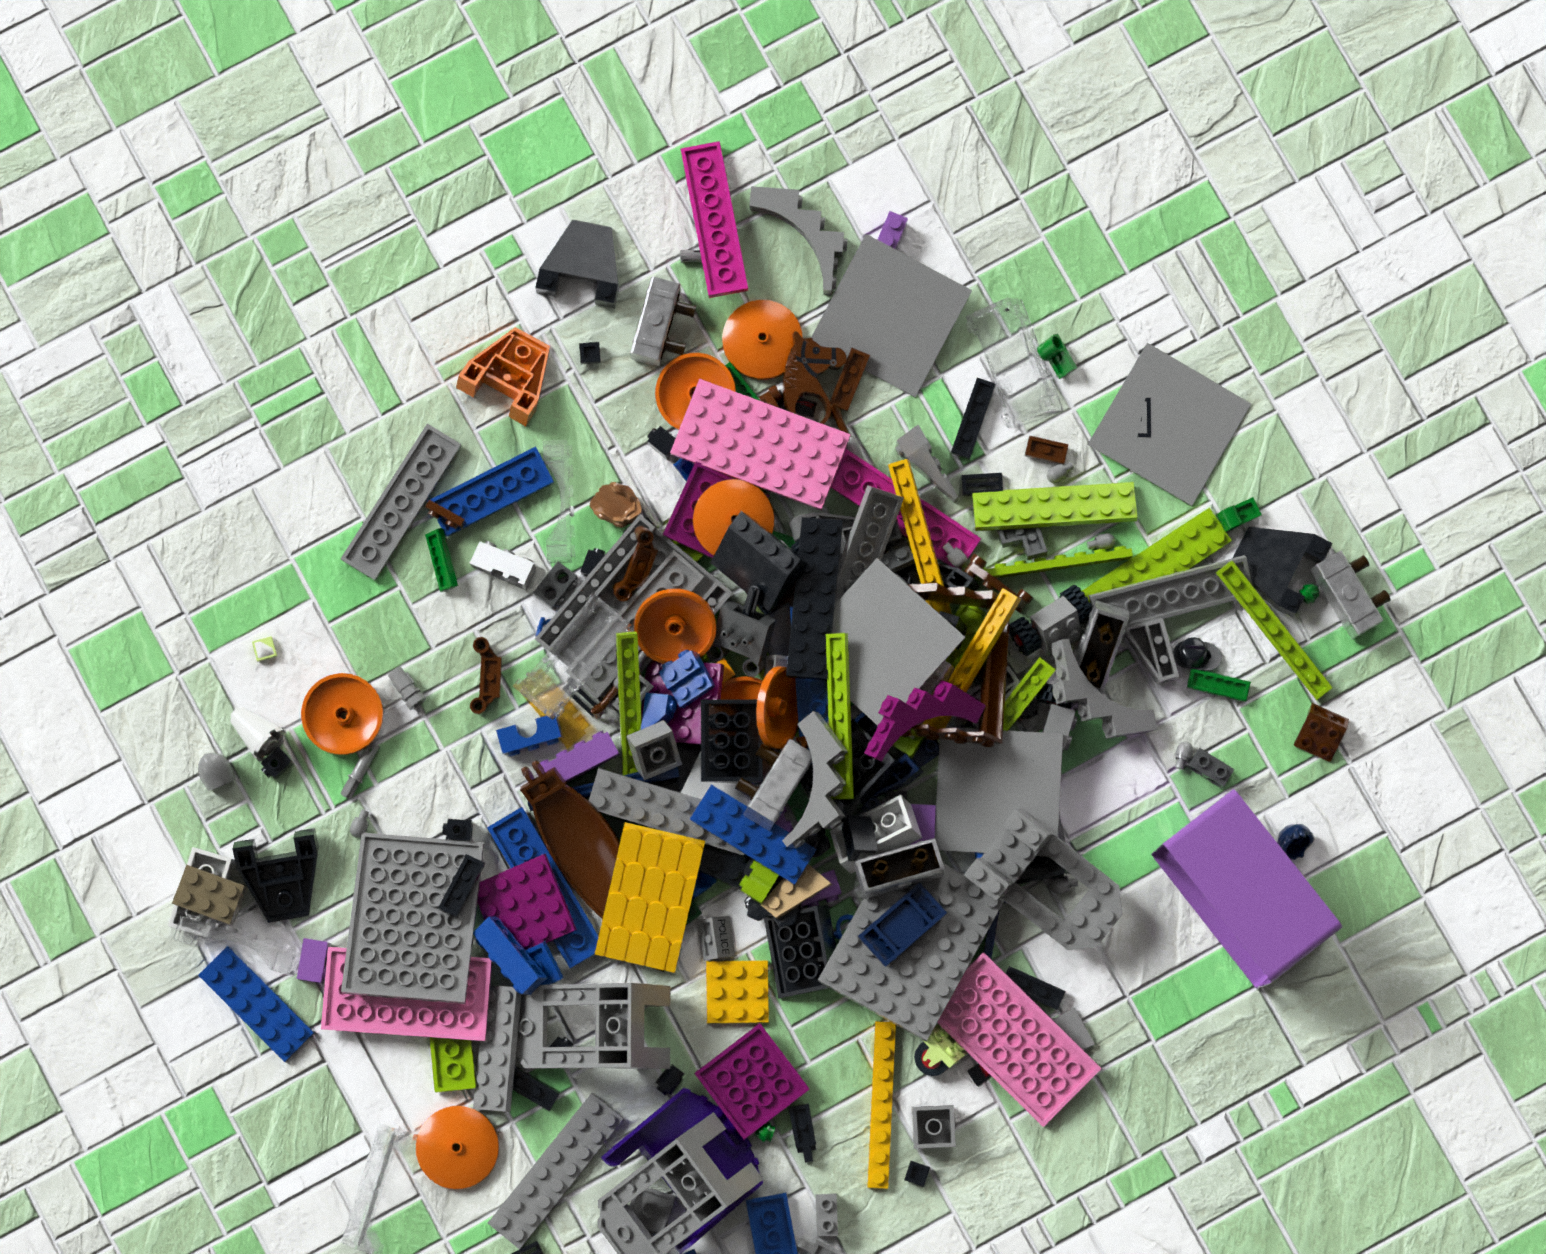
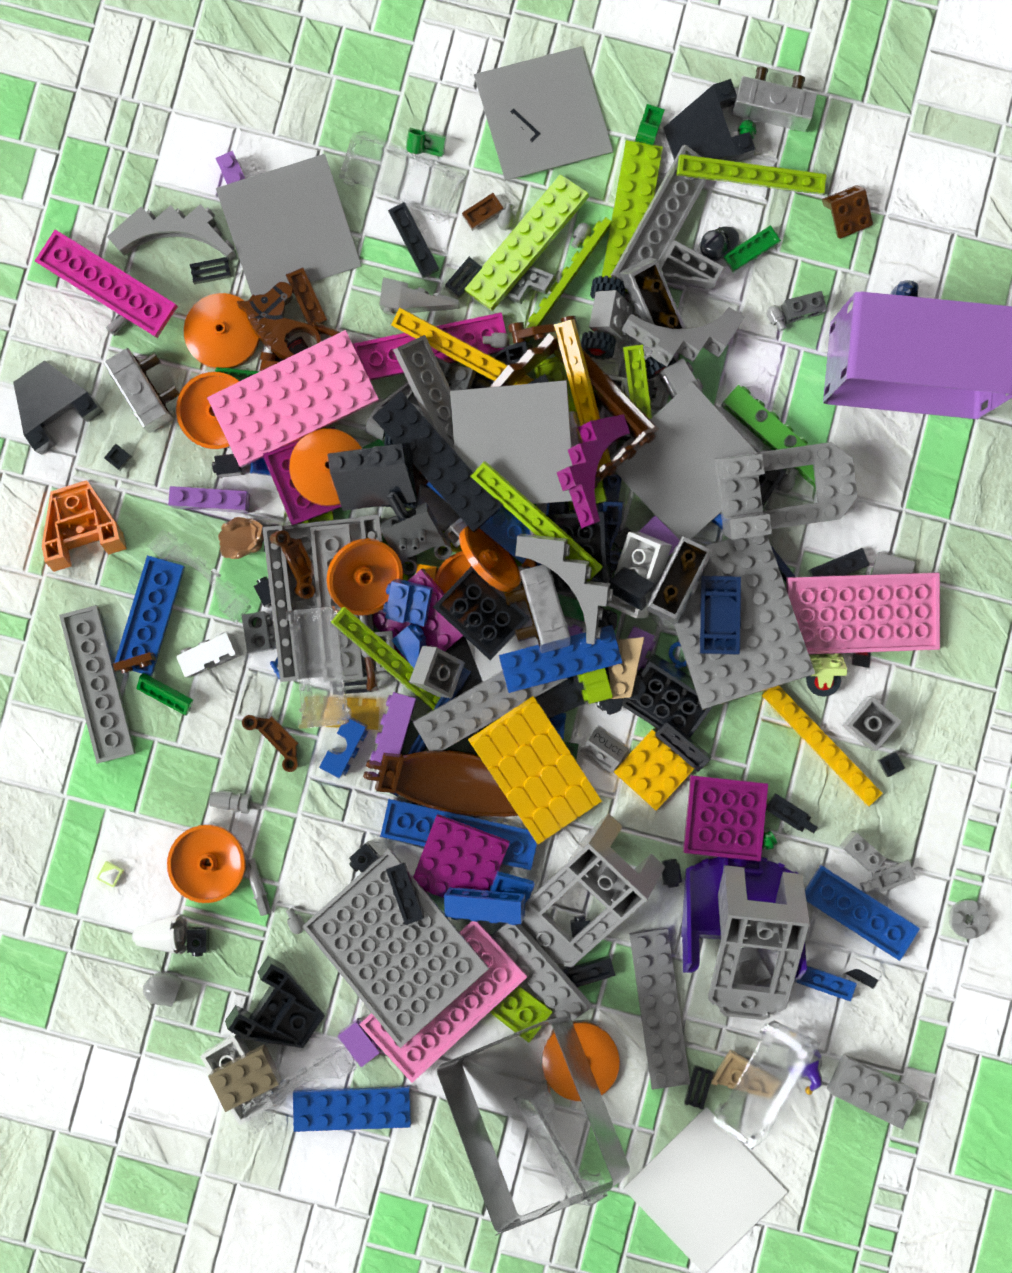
camera: 50 degrees left, 5 degrees up
none -> medium lavender brick [168,486,250,513]
none -> black tile [189,257,231,285]
none -> dark grey piece [437,1016,630,1236]
none -> black plate [655,719,712,772]
none -> bright green piece [721,385,816,489]

